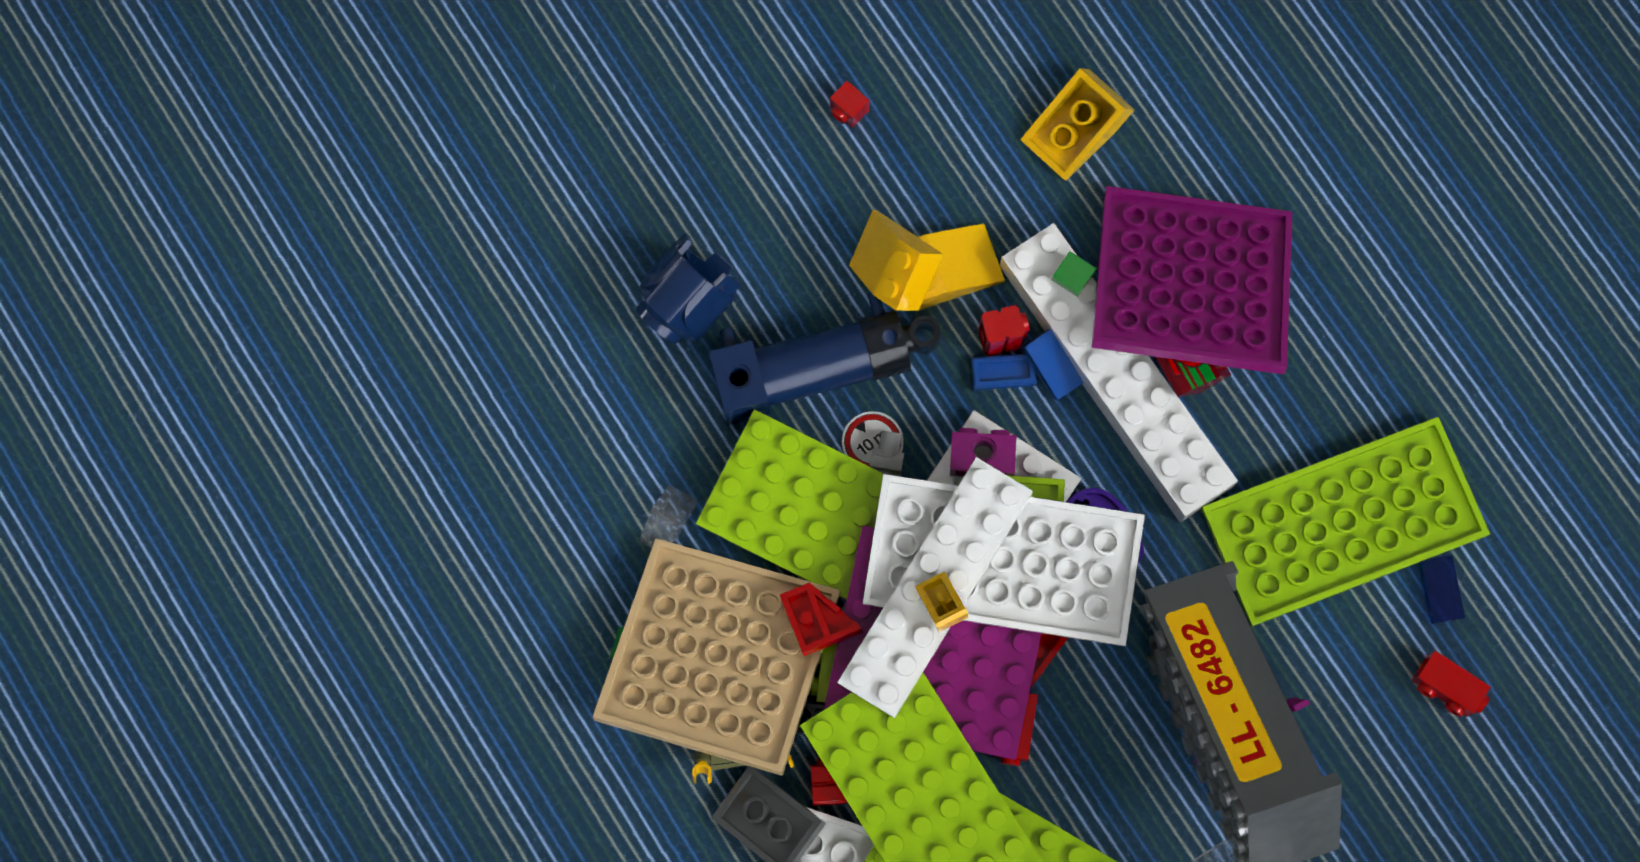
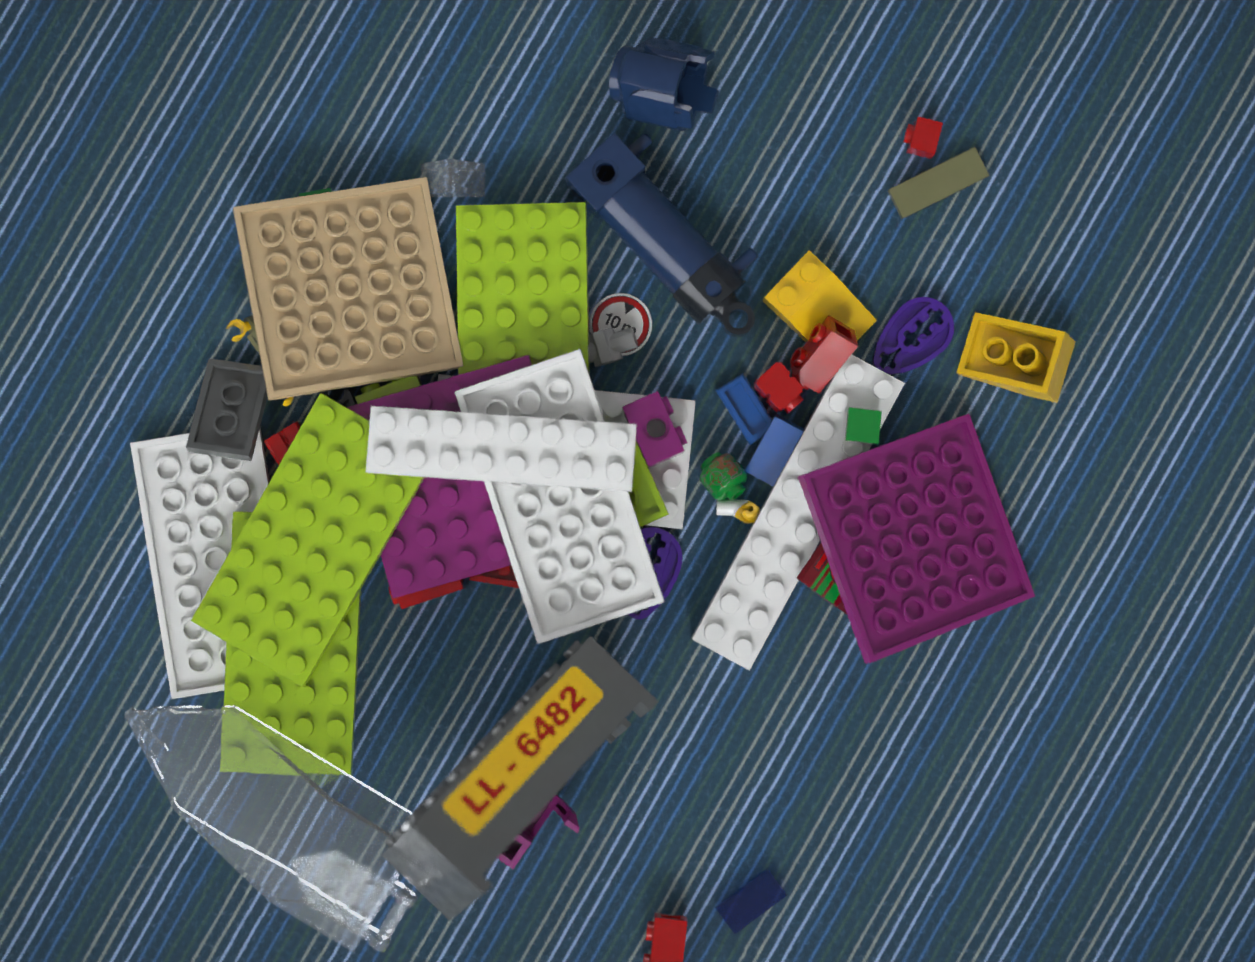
camera: 60 degrees right, 10 degrees up
red wing [780,582,863,657] -> none
yellow slope [849,210,943,311] -> none
yellow slope [915,571,968,633] -> none
lime plate [1201,417,1490,627] -> none
none -> green head [700,452,747,501]
none -> arm [716,499,760,524]
none -> brick [790,315,858,394]
none -> dark purple piece [872,297,954,375]
none -> olive tile [888,147,989,219]

